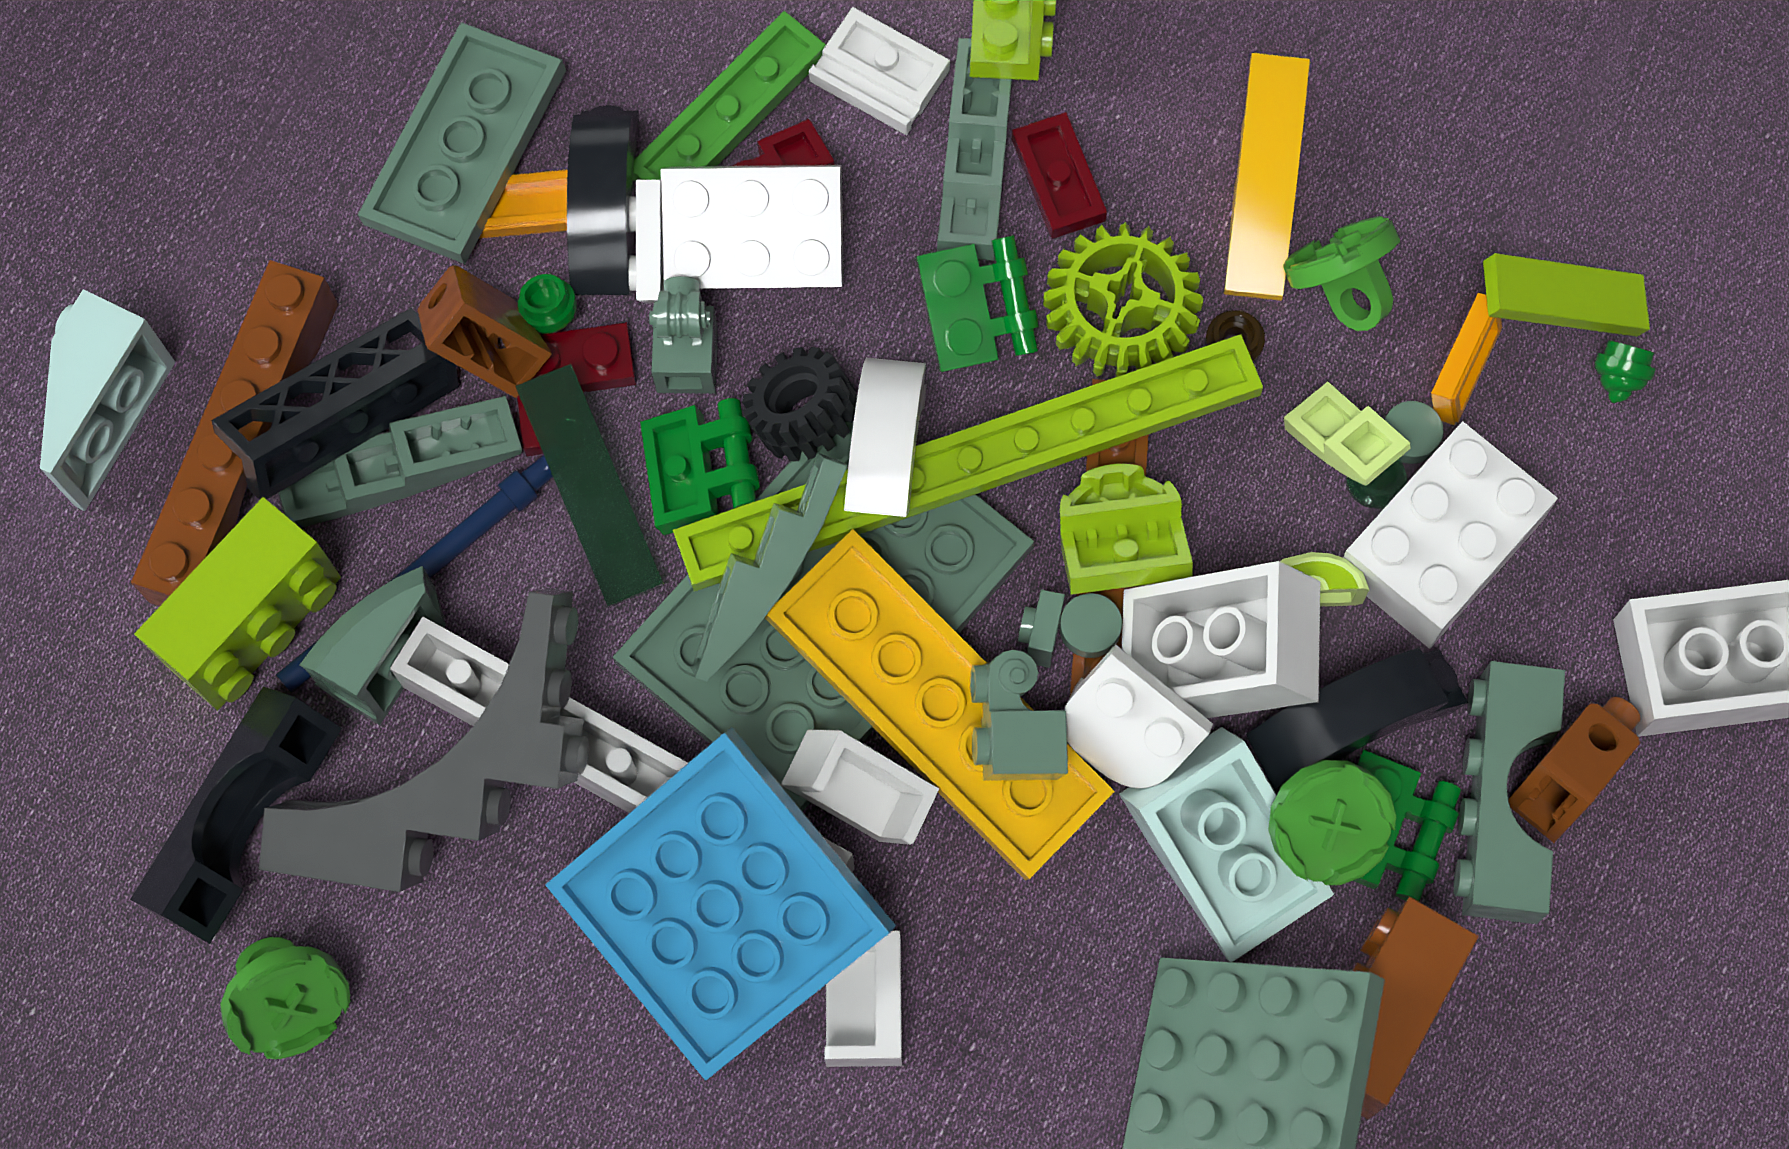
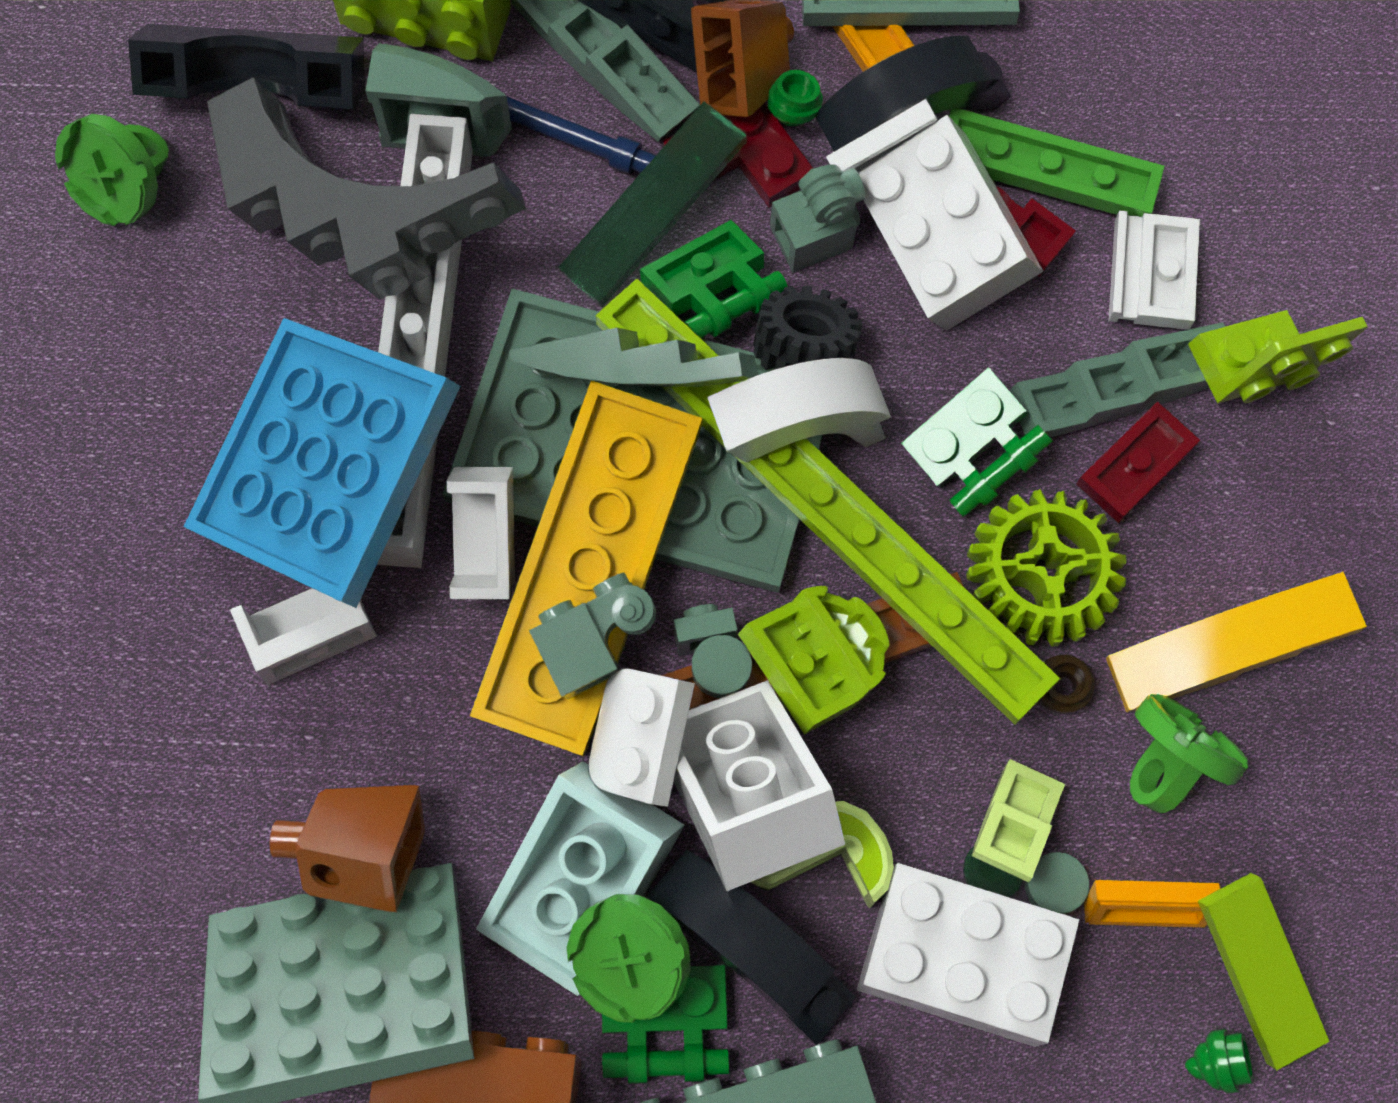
camera: 60 degrees right, 0 degrees up
none -> dark orange torso [270,785,425,912]

